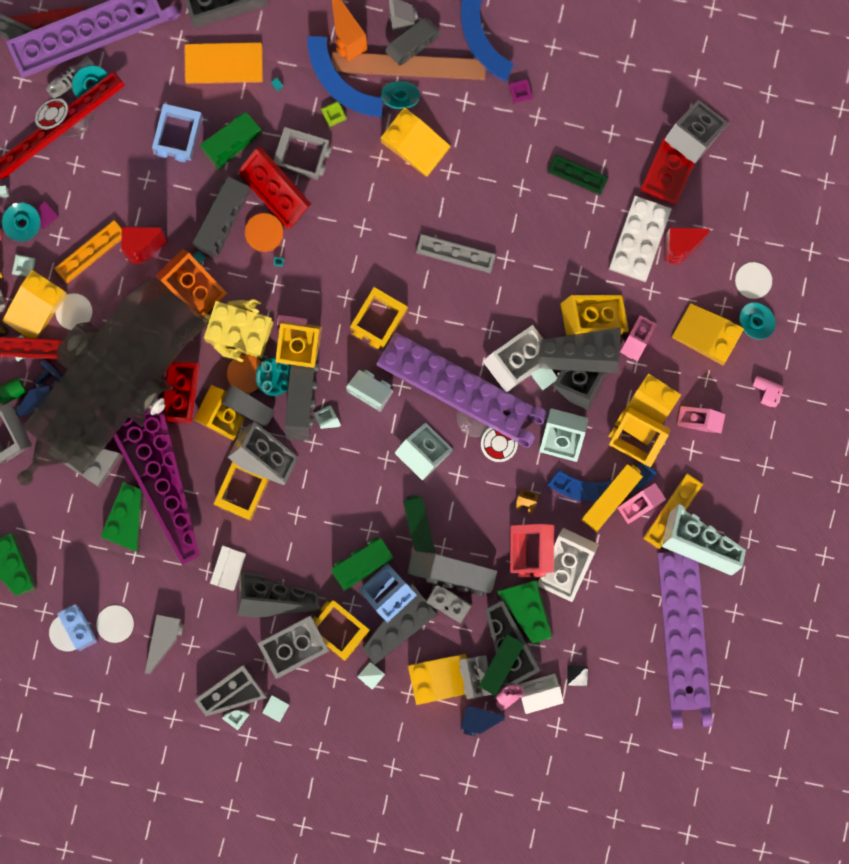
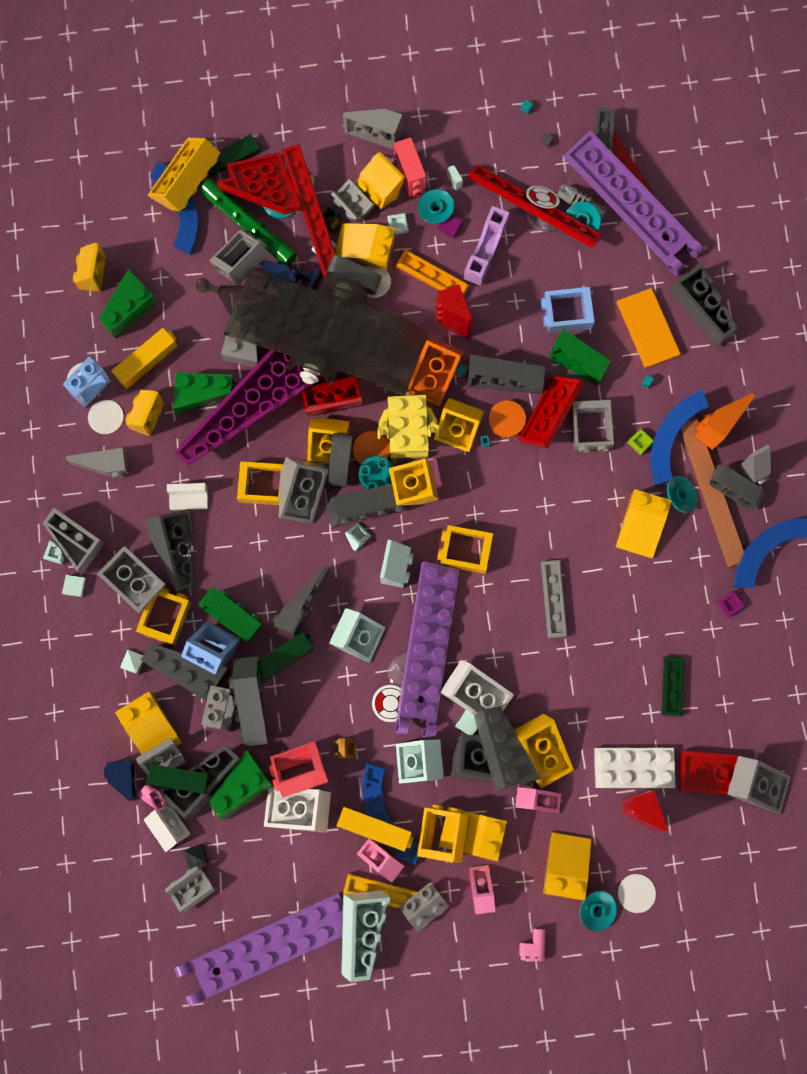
camera: 70 degrees right, 5 degrees down
none -> yellow brick [111,328,178,389]
none -> yellow slope [125,390,165,436]
none -> light grey bracket [165,866,215,914]
none -> dark grey wedge [273,565,330,637]
none -> dark grey beam [326,255,382,295]
none -> light grey bracket [400,883,449,932]
none -> yellow slope [434,398,484,452]
none -> lavender arch [464,206,510,286]

